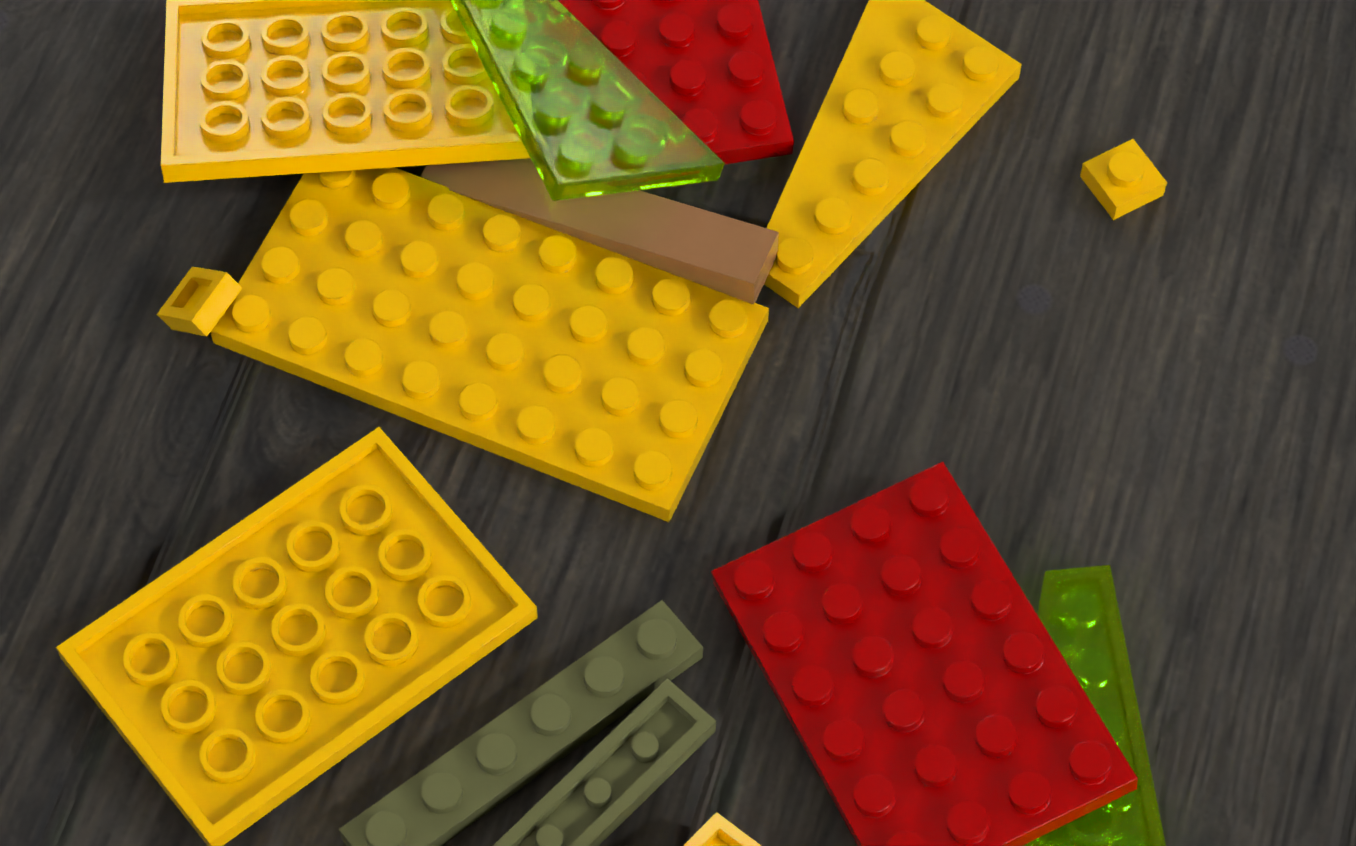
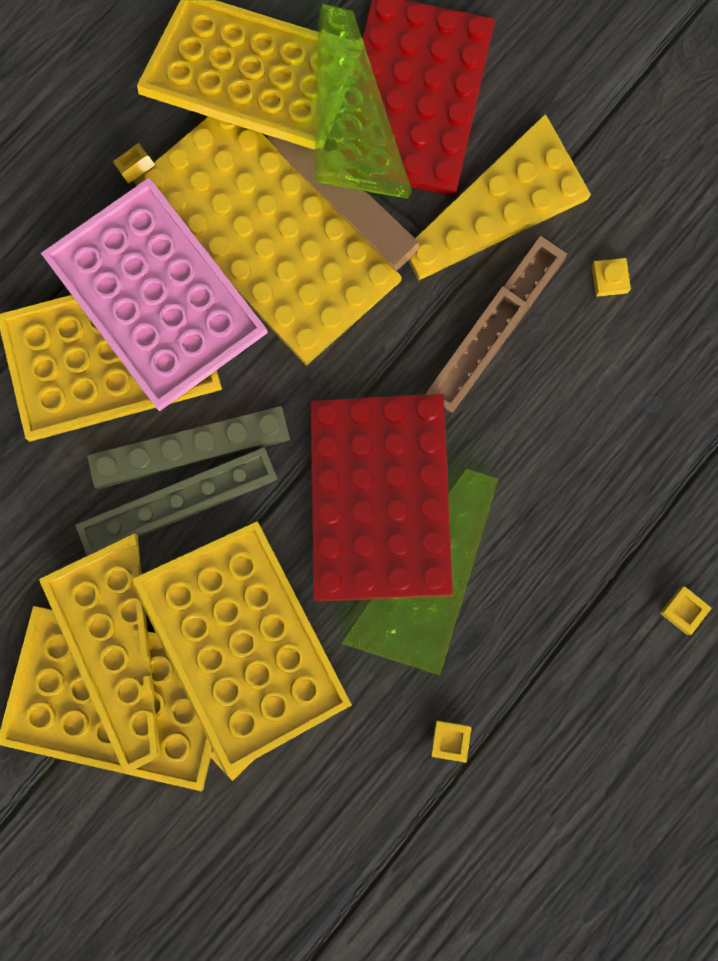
camera: 25 degrees right, 20 degrees up
none -> bright pink plate [41,178,268,411]
none -> medium nougat slope [425,236,567,413]

